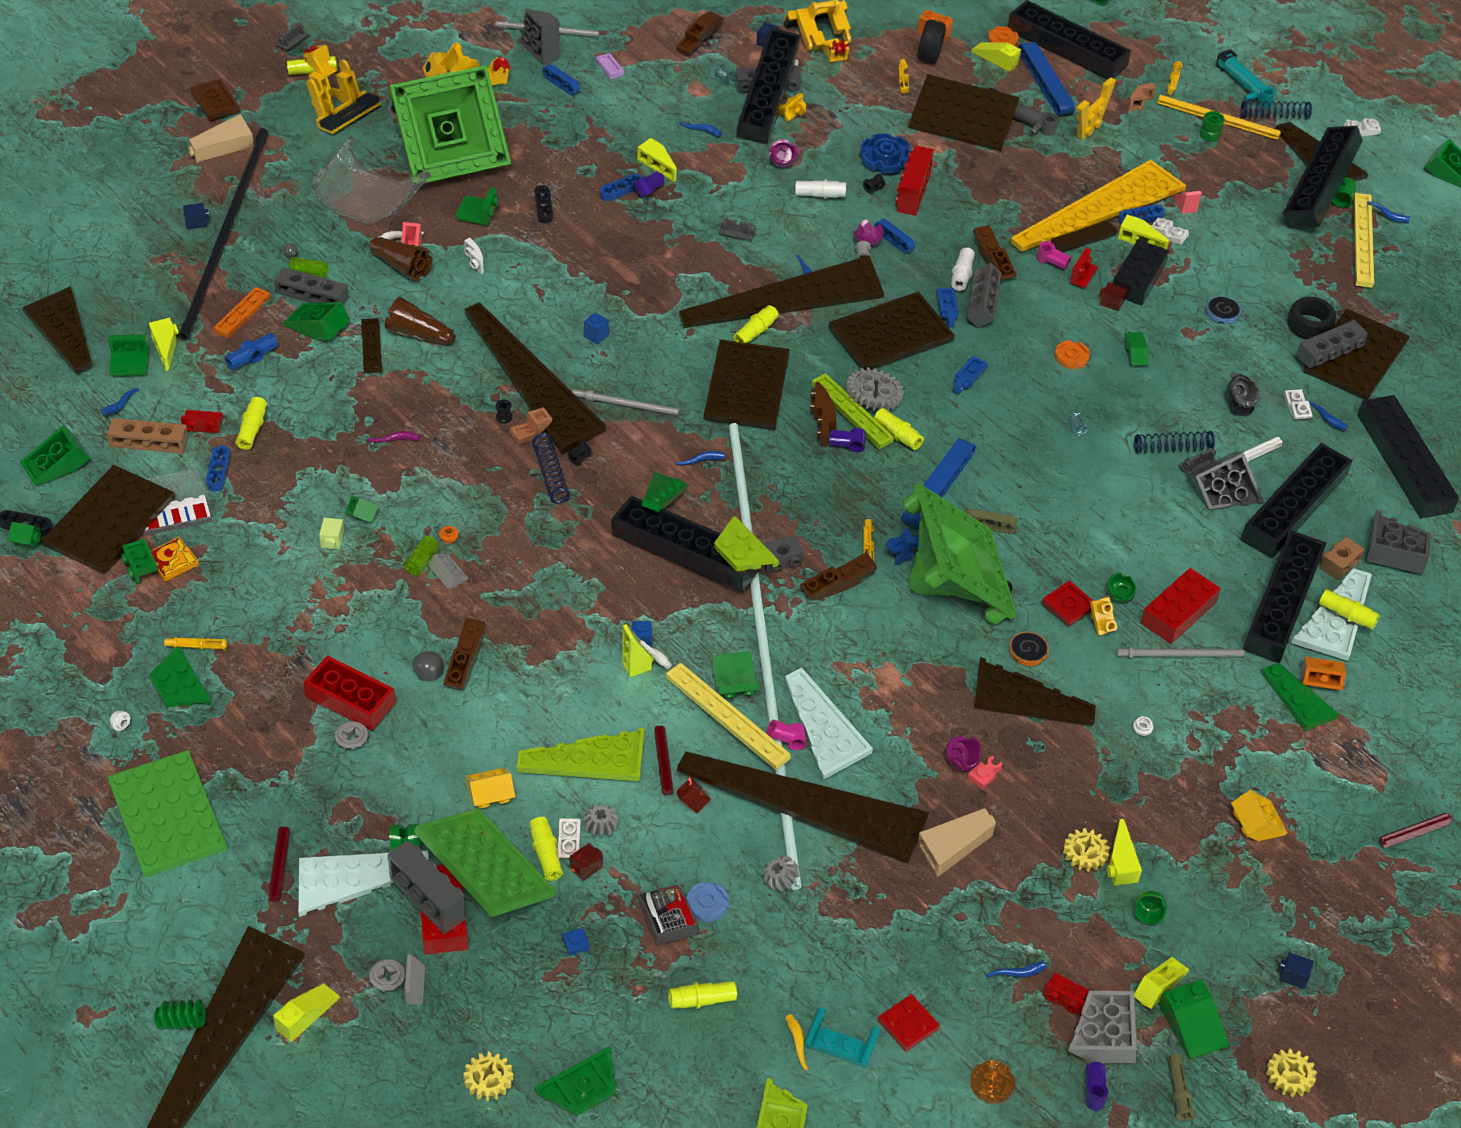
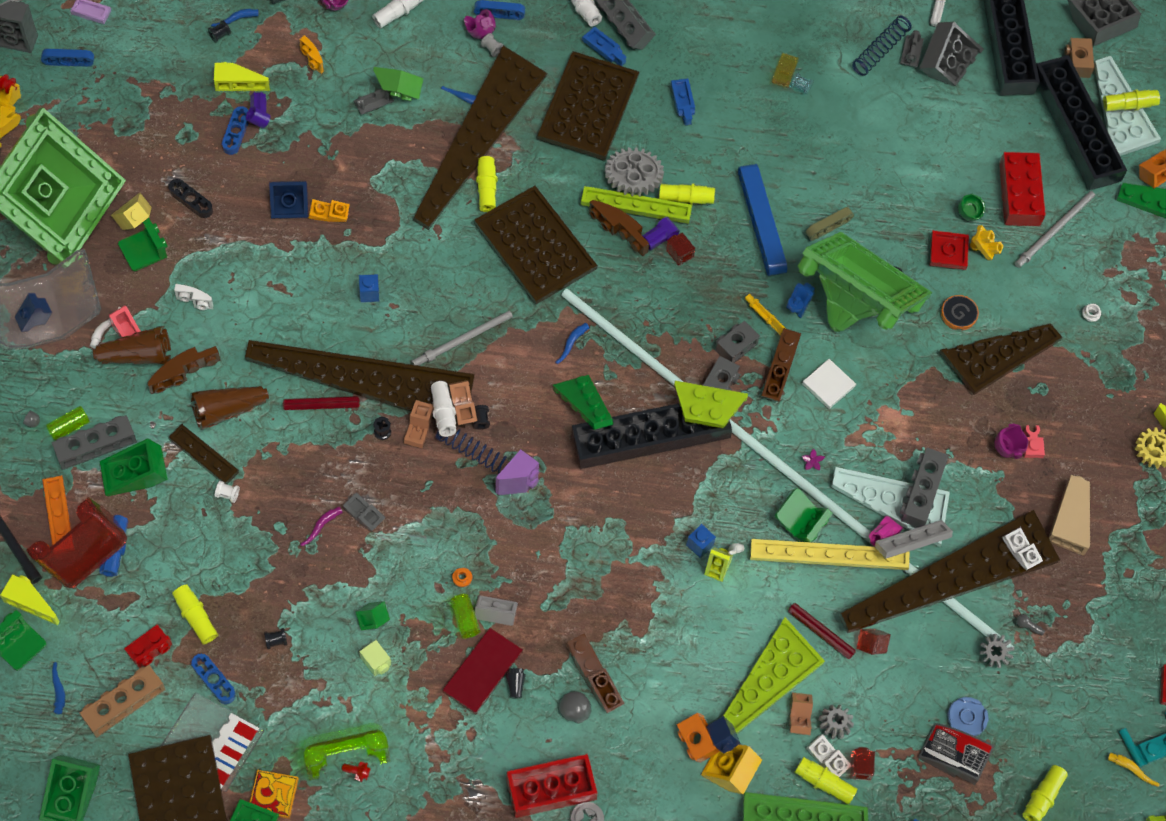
camera: 45 degrees left, 15 degrees up
orange tile [1054,340,1090,369] -> none
none -> dark blue brick [15,293,52,332]
none -> clear red windscreen [26,497,127,588]
none -> light yellow slope [111,193,152,230]
none -> reddish brown slope [147,346,221,394]
none -> black bush [207,20,231,43]
none -> white bush [215,481,240,503]
none -> black bush [264,628,287,650]
none -> dark blue slope [269,181,308,219]
none -> dark red axle [283,396,360,410]
none -> light orange slope [299,35,324,74]
none -> clear neon green windscreen [303,723,391,781]
none -> light orange slope [308,199,350,222]
none -> dark grey slope [342,492,386,532]
none -> red plate [342,762,371,783]
none -> bright green slope [373,67,423,101]
none -> white piece [431,381,456,437]
none -> dark red tile [443,628,523,715]
none -> nougat slope [449,380,477,425]
none -> medium lavender slope [496,449,539,495]
none -> black cone [506,668,526,699]
none -> clear red brick [666,232,695,266]
none -> orange brick [677,713,720,763]
none -> dark blue brick [706,716,741,754]
none -> dark grey brick [715,321,760,363]
none -> clear yellow slope [772,53,799,88]
none -> nougat slope [789,692,813,735]
none -> white tile [802,359,856,409]
none -> magenta plant [802,448,825,470]
none -> light grey plate [875,520,953,559]
none -> dark grey brick [900,447,949,528]
none -> white slope [1002,527,1043,570]
none -> dark grey piece [1016,614,1045,636]

